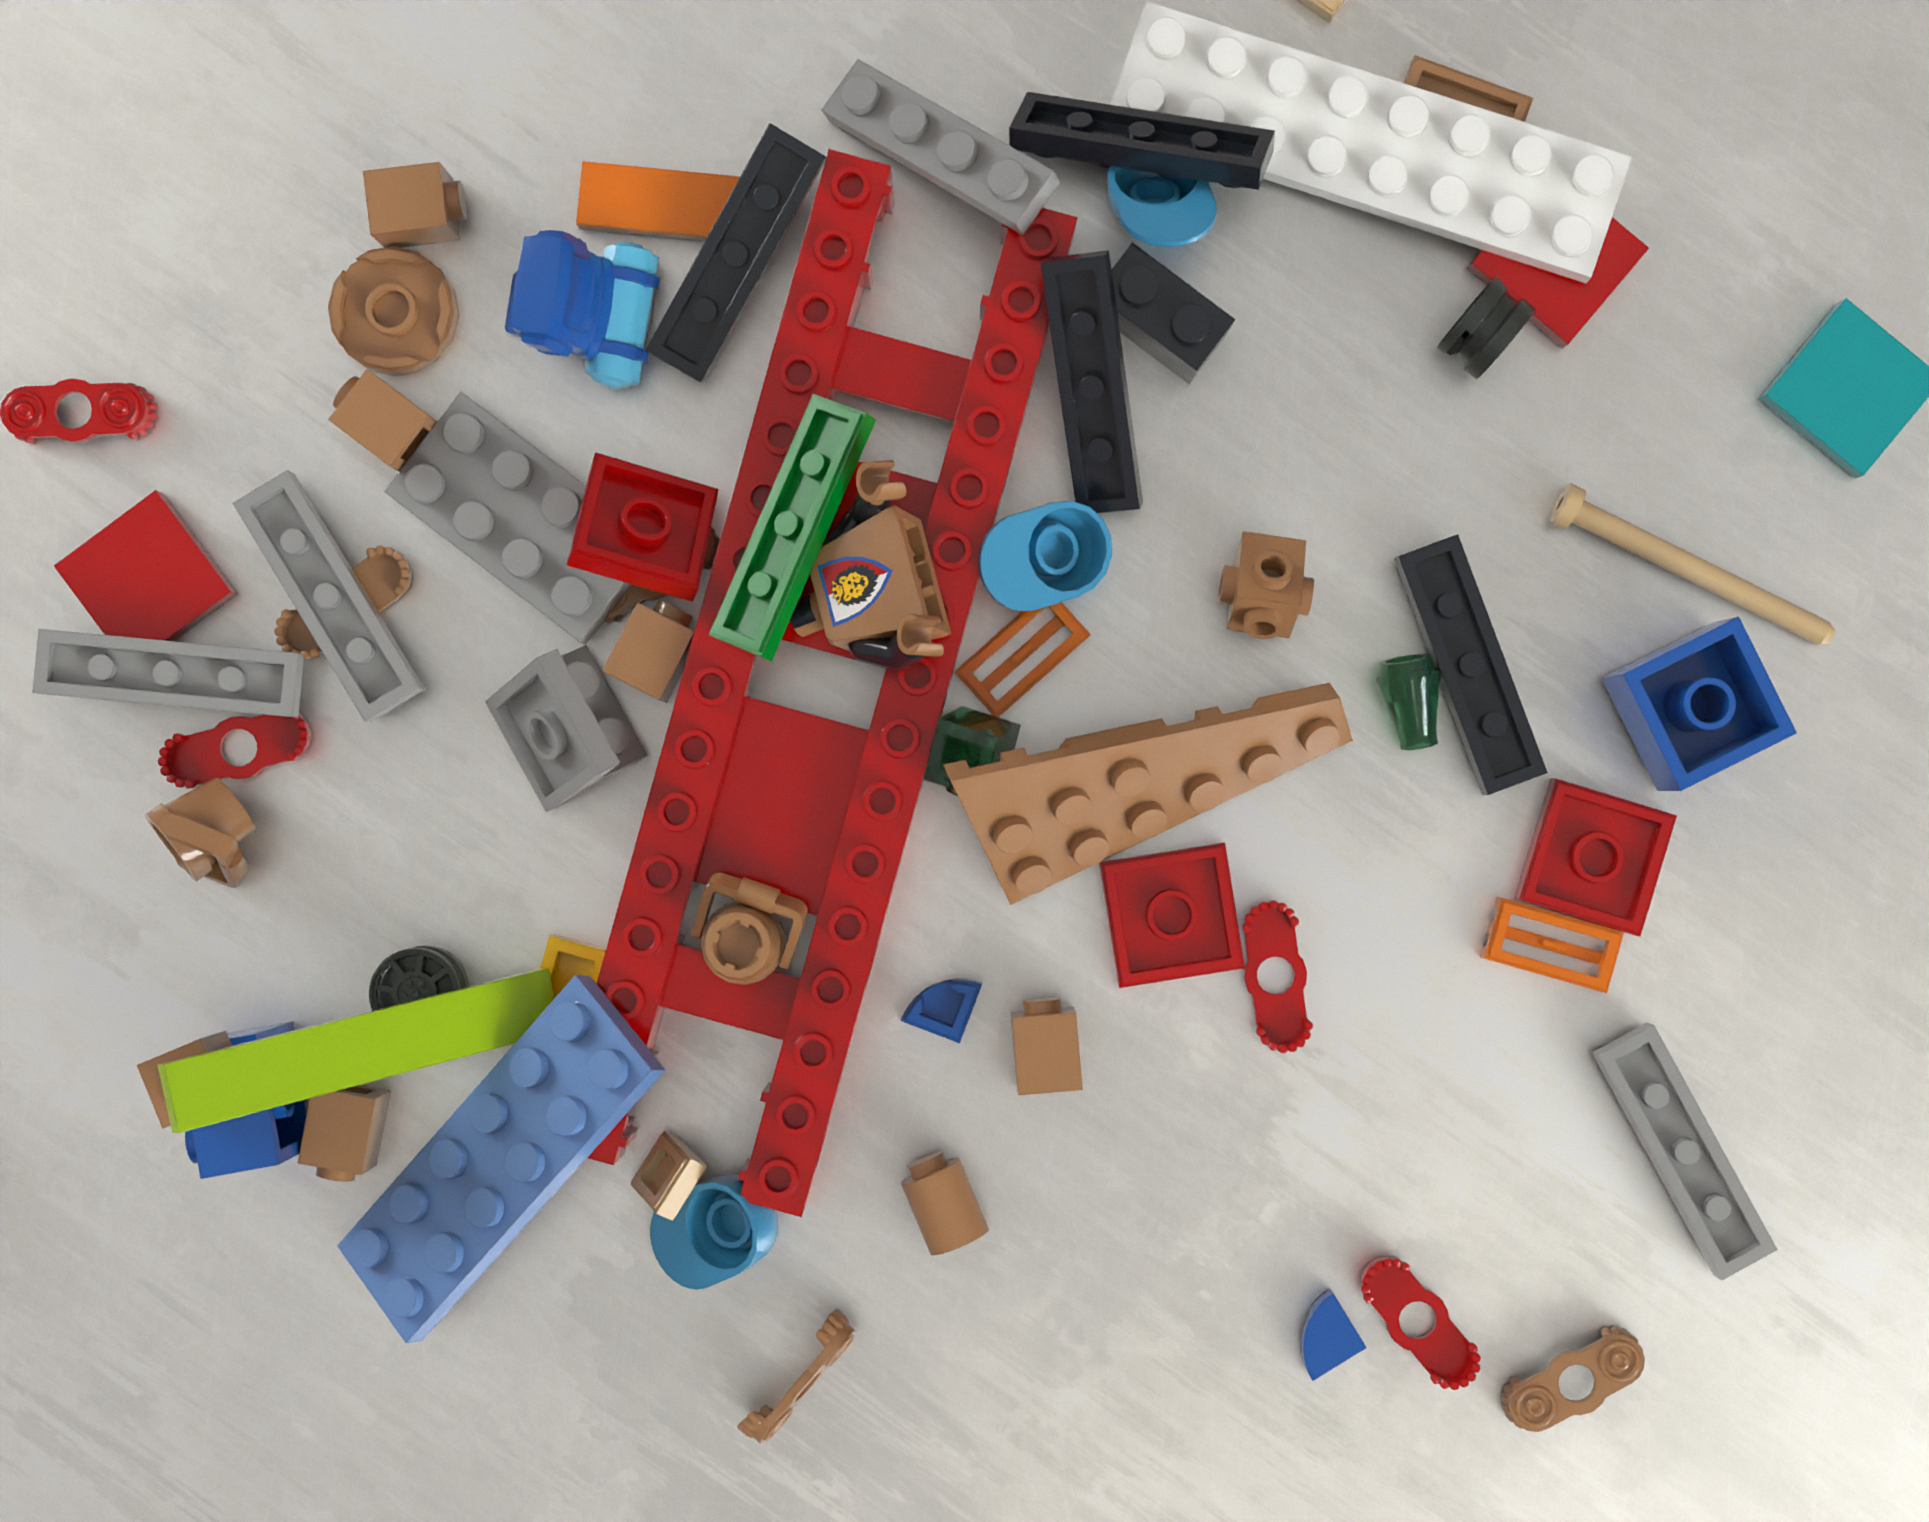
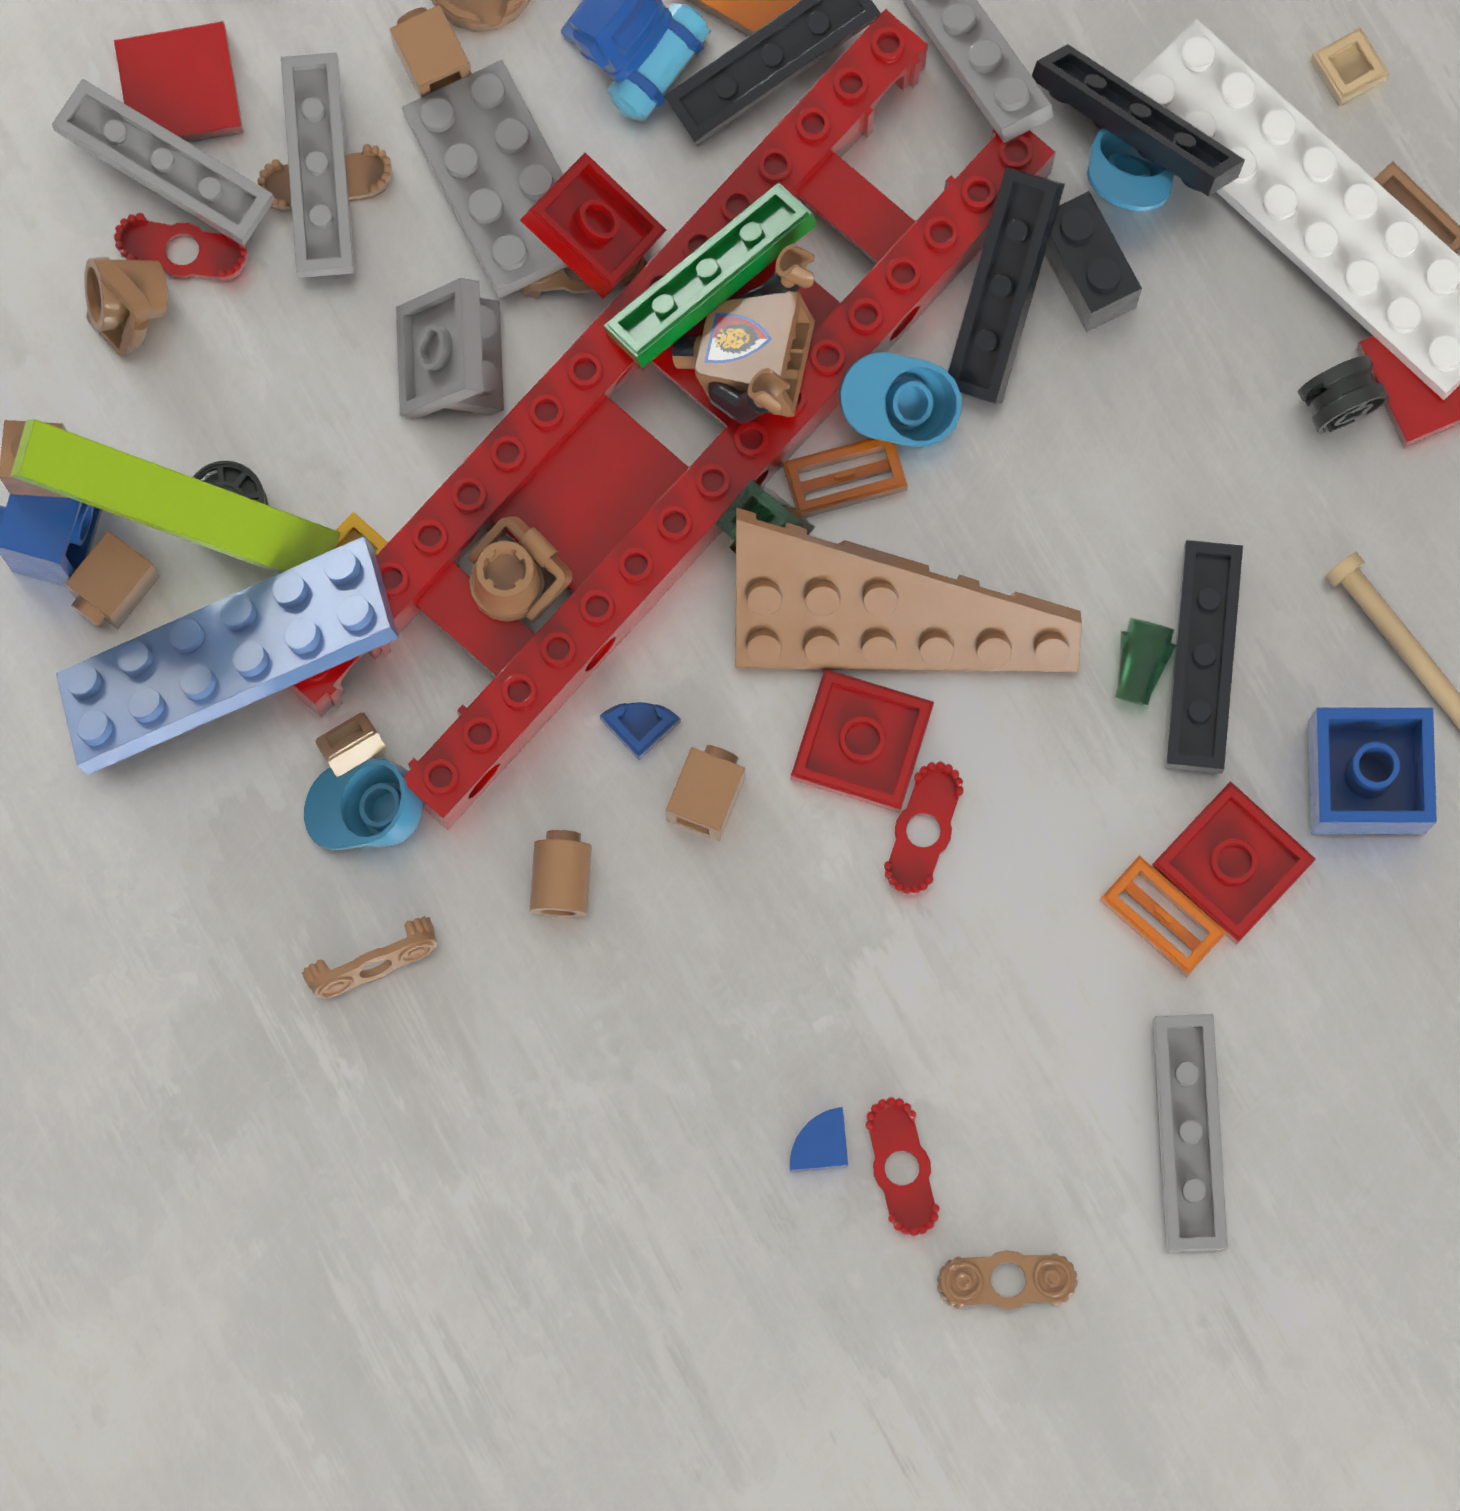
camera: 30 degrees right, 10 degrees down
medium nougat brick [602,599,694,703] -> none
medium nougat brick [1218,531,1314,639] -> none

